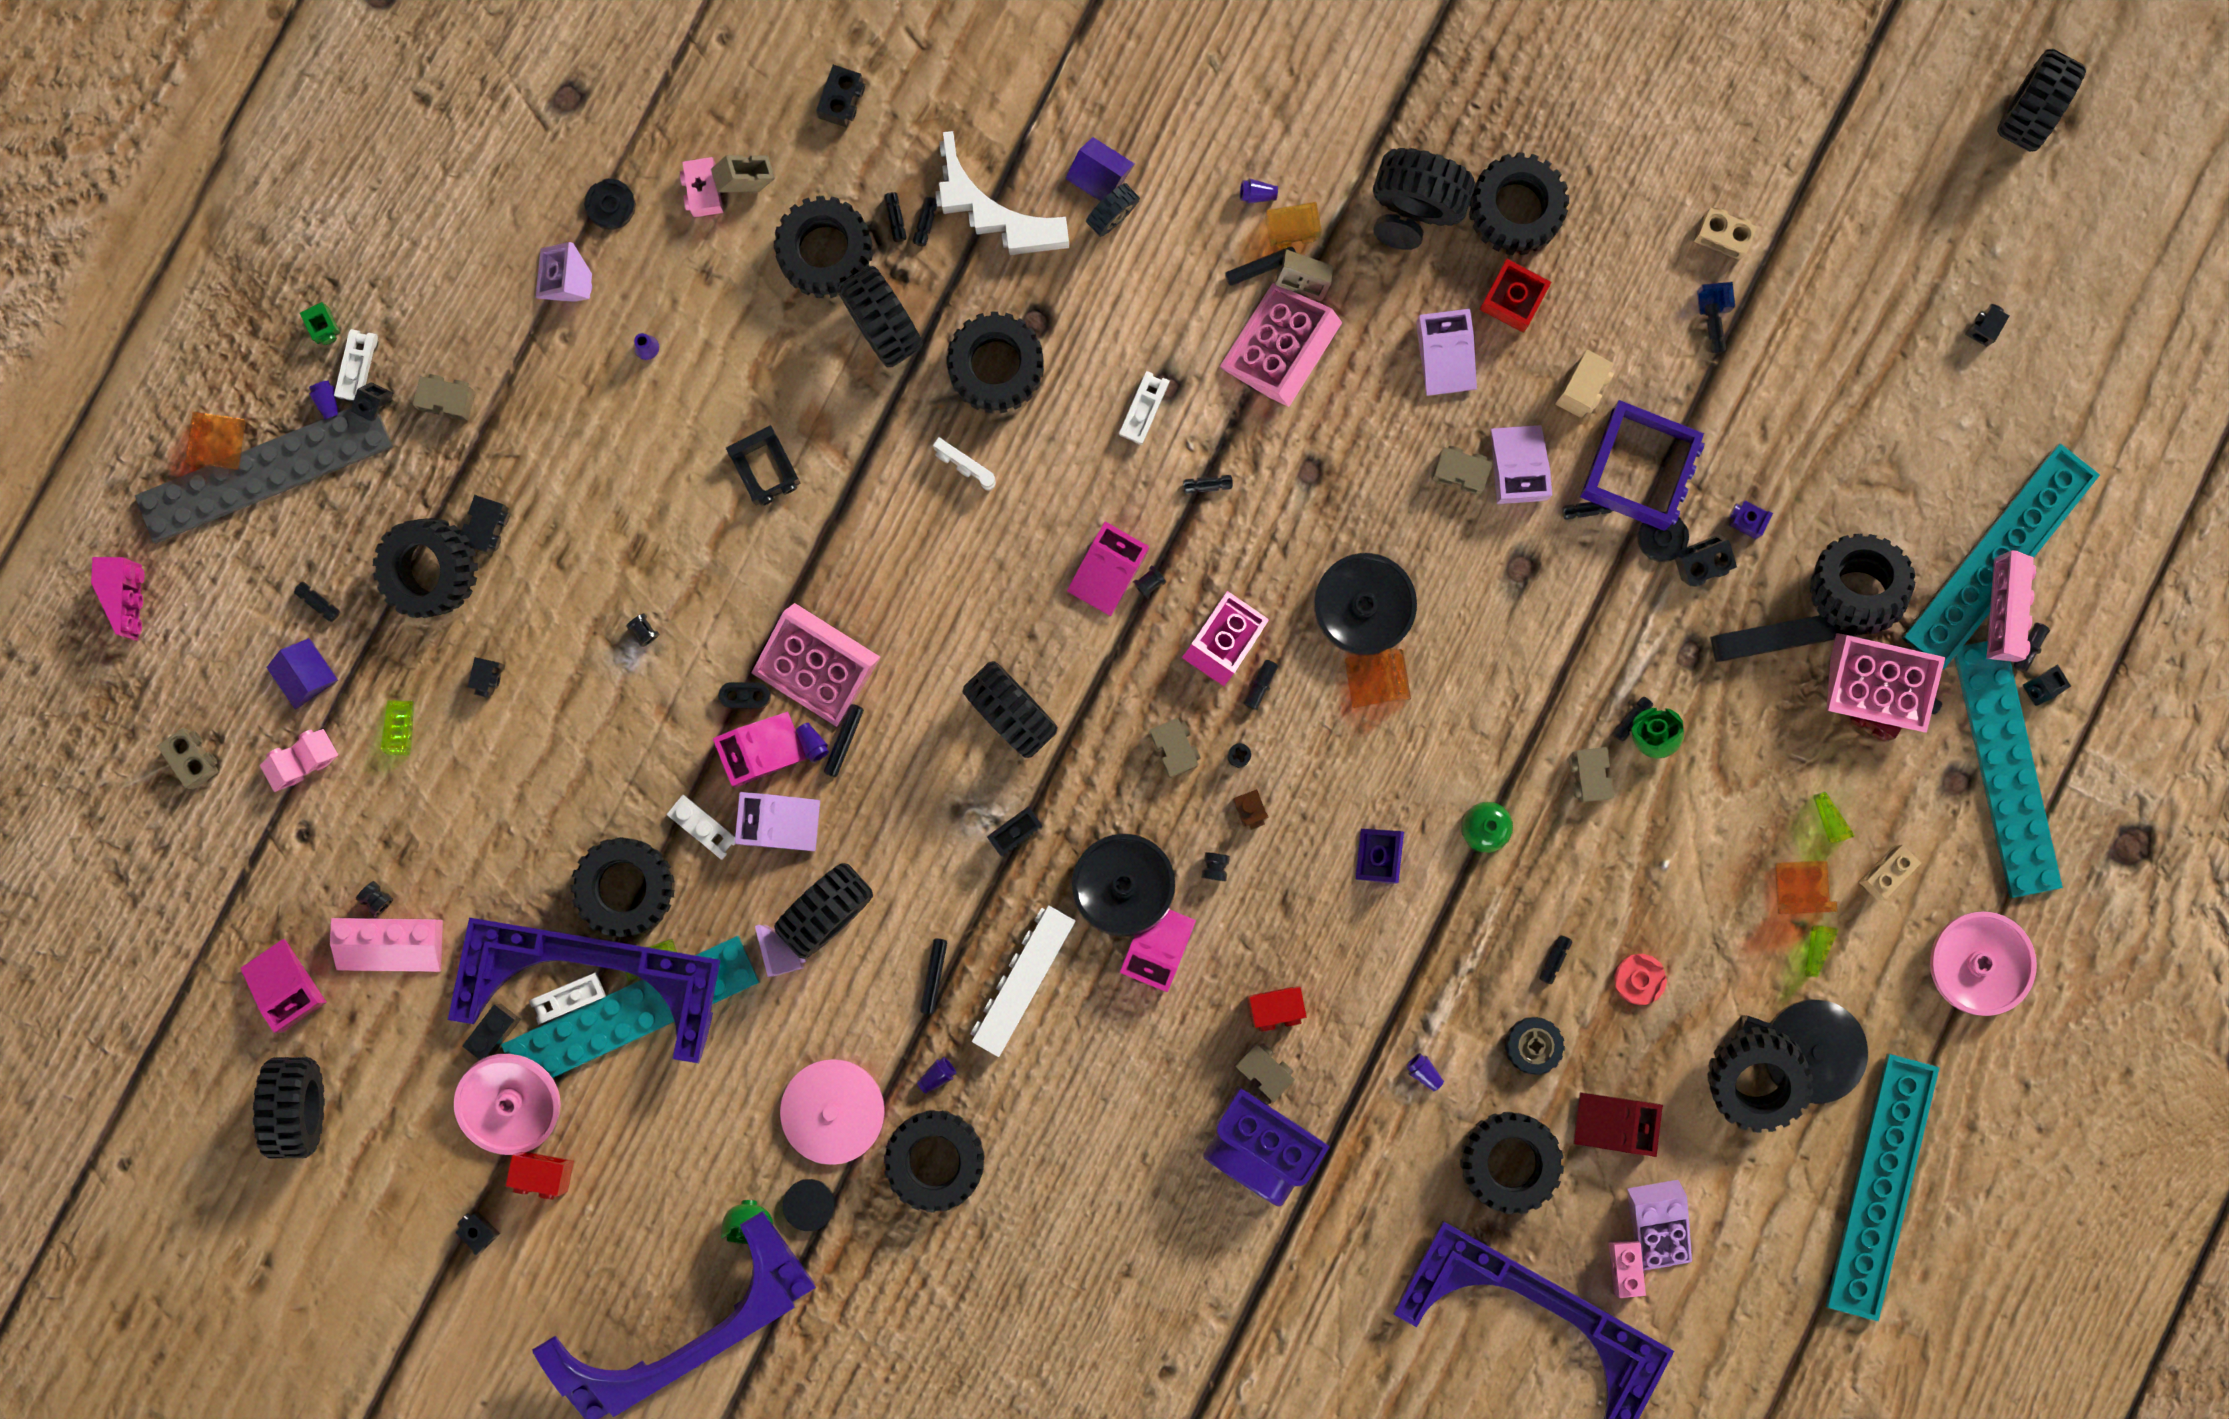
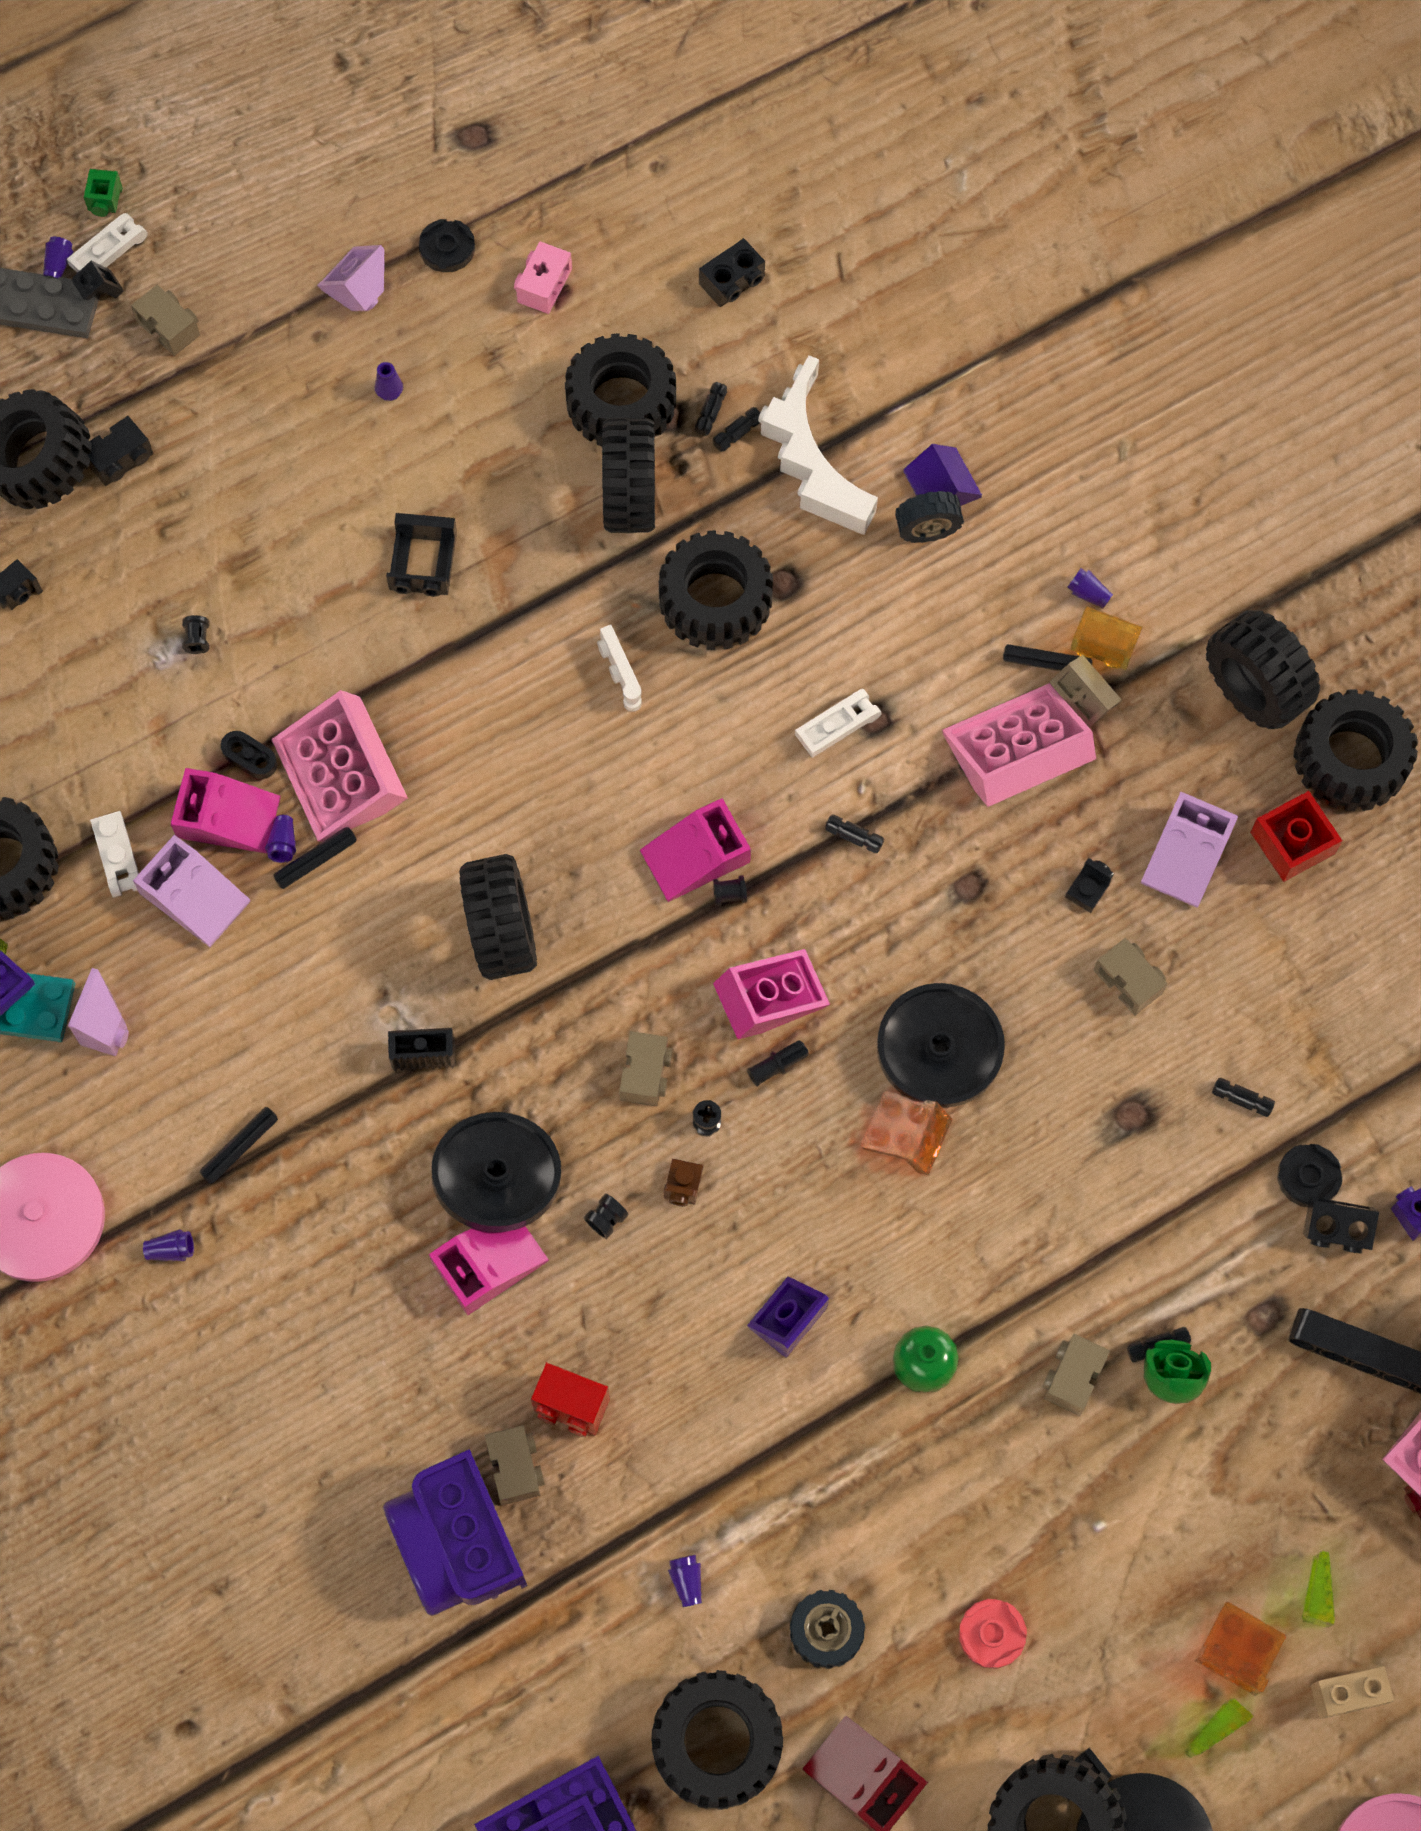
camera: 35 degrees right, 15 degrees down
dark tan brick [711,155,775,192] -> none
black tyre [774,863,873,959] -> none
black tyre [884,1110,985,1213] -> none
white brick [971,905,1076,1057] -> none
black tile [1373,214,1424,250] -> none
lavender slope [1491,425,1552,504] -> none
black axle [1539,935,1572,984] -> none
tan brick [1555,350,1614,418] -> none
dark purple window [1580,400,1705,531] -> none
none -> black bracket [1065,858,1114,913]

